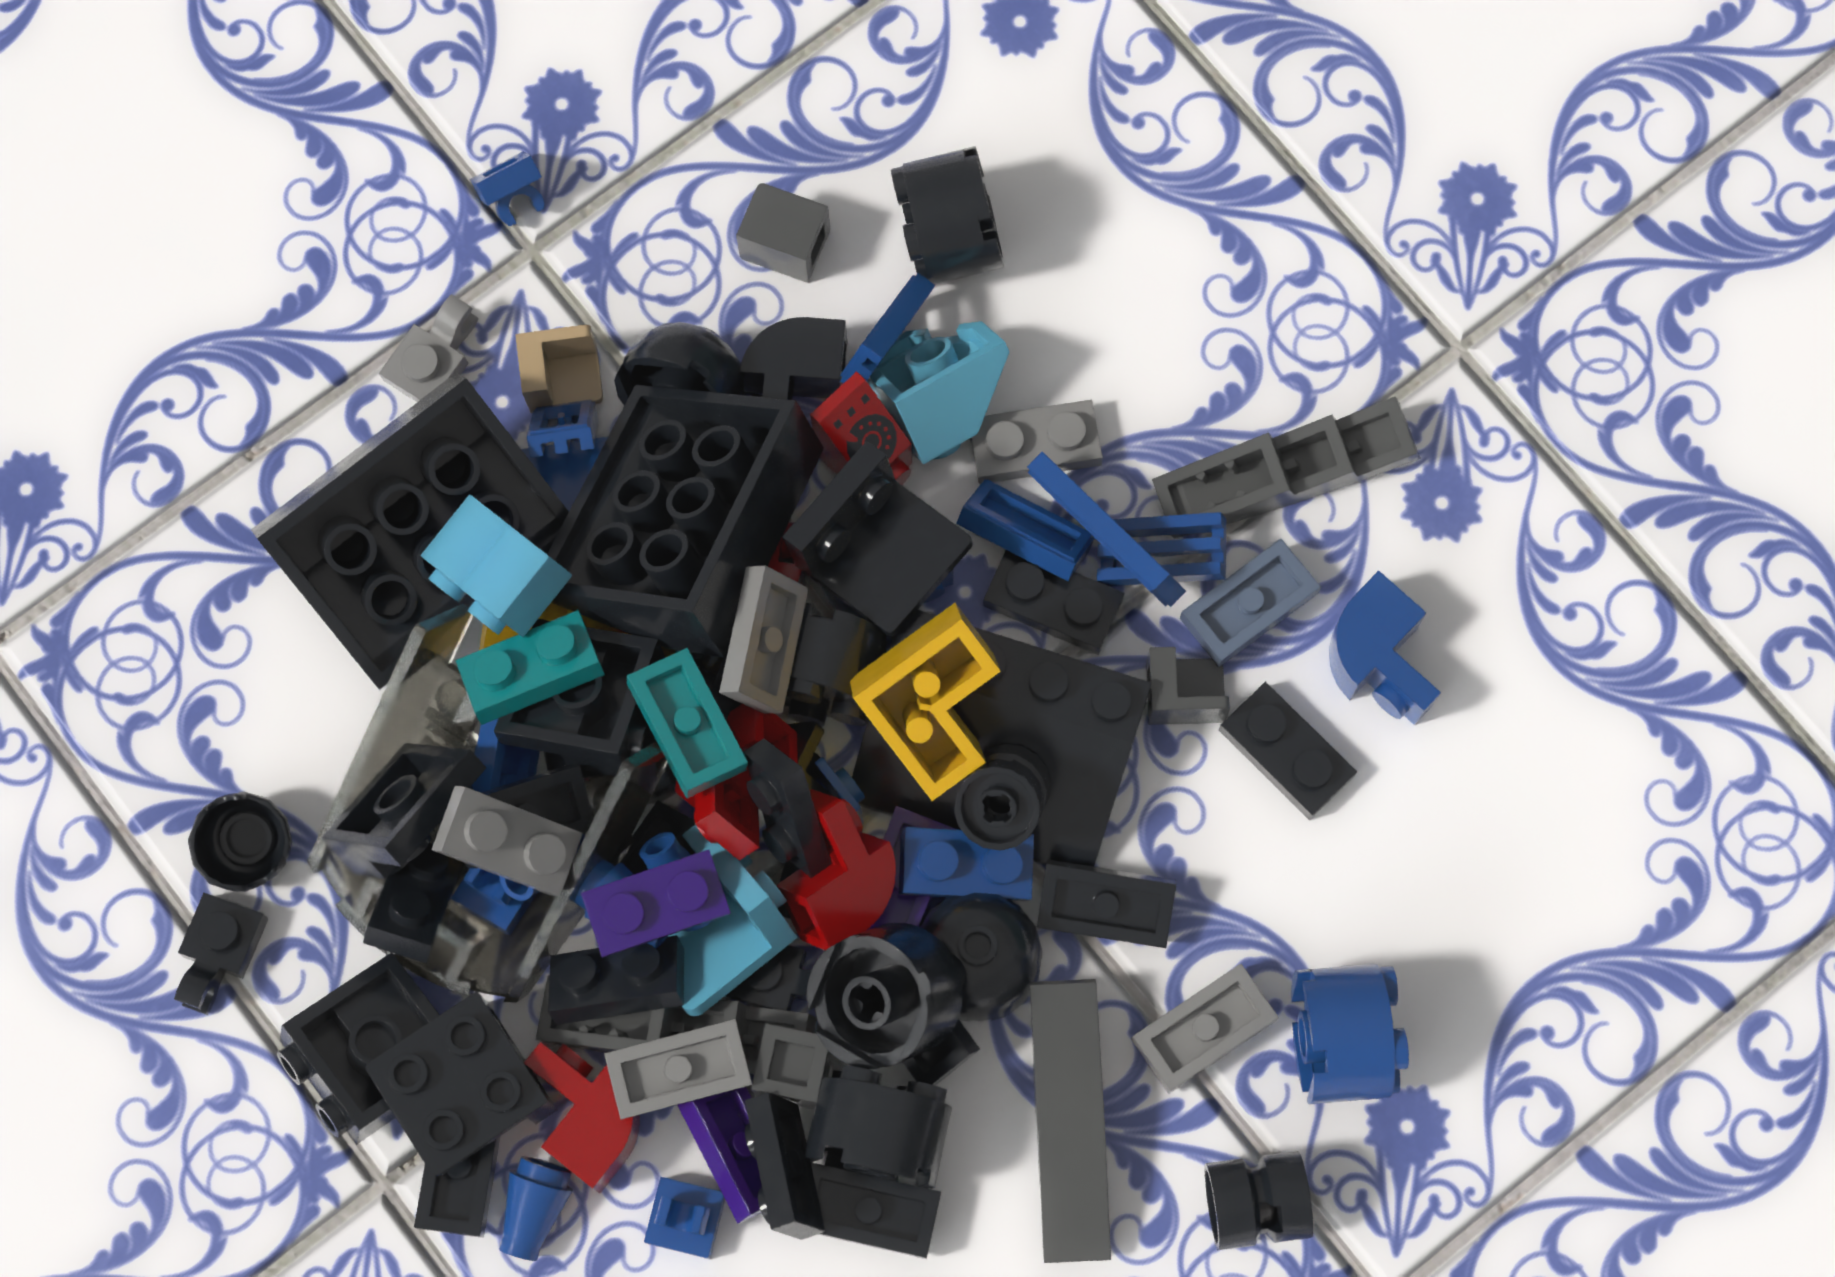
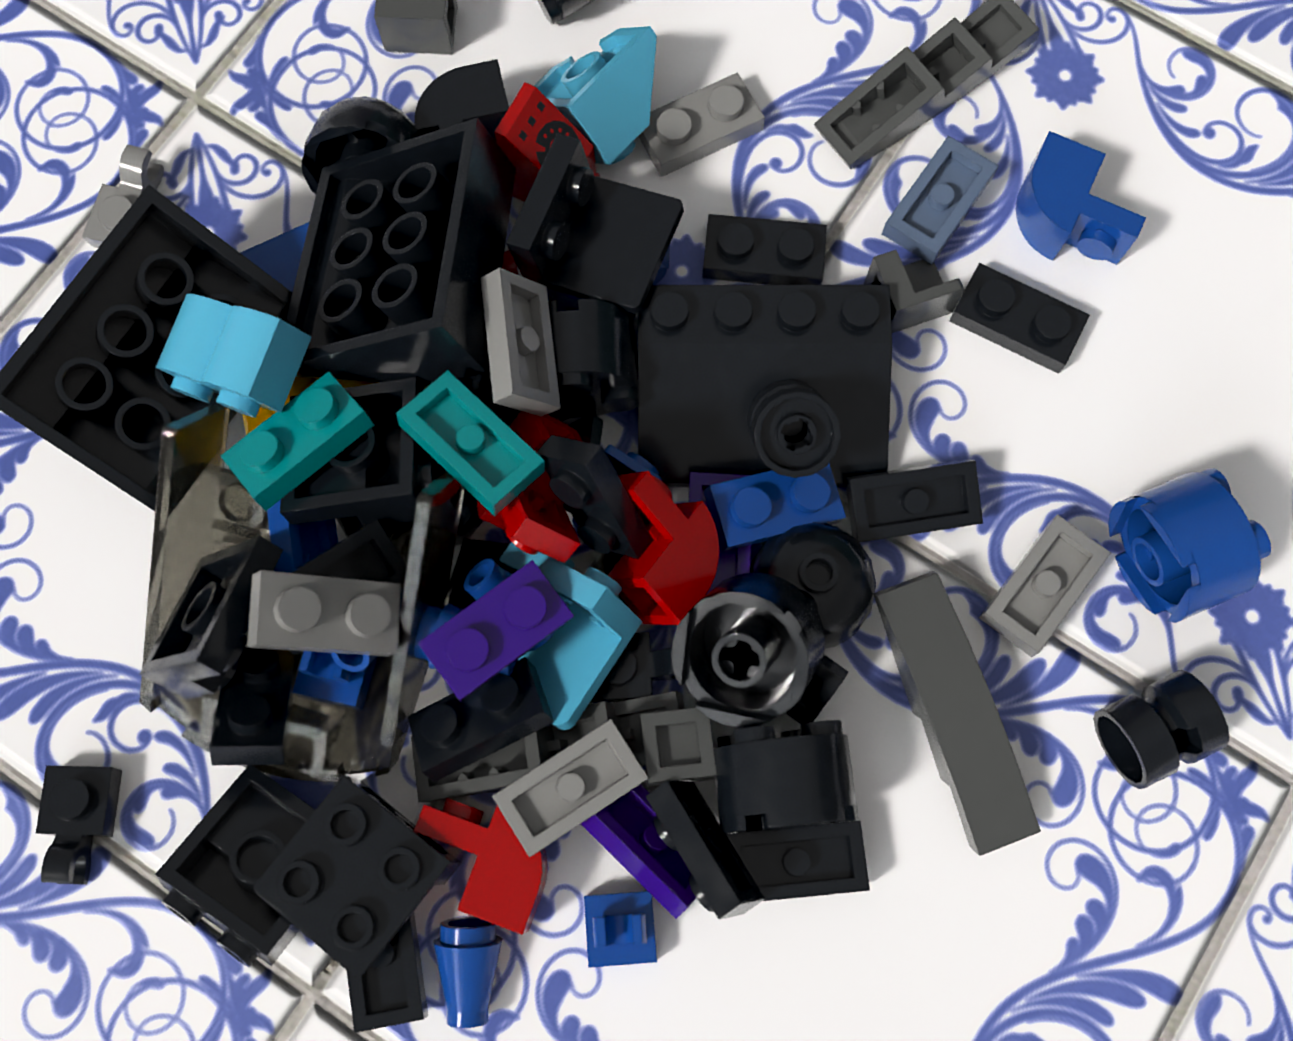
camera: 20 degrees left, 0 degrees up
black hair [188,791,293,892] -> none
blue tile [470,151,545,226] -> none
tan panel [515,325,603,413] -> none
blue tile [527,399,599,458] -> none
blue tile [840,273,936,383] -> none
yellow brick [850,602,1001,801] -> none
blue tile [956,479,1095,581] -> none
blue tile [1027,451,1186,607] -> none
blue tile [1097,512,1227,586] -> none

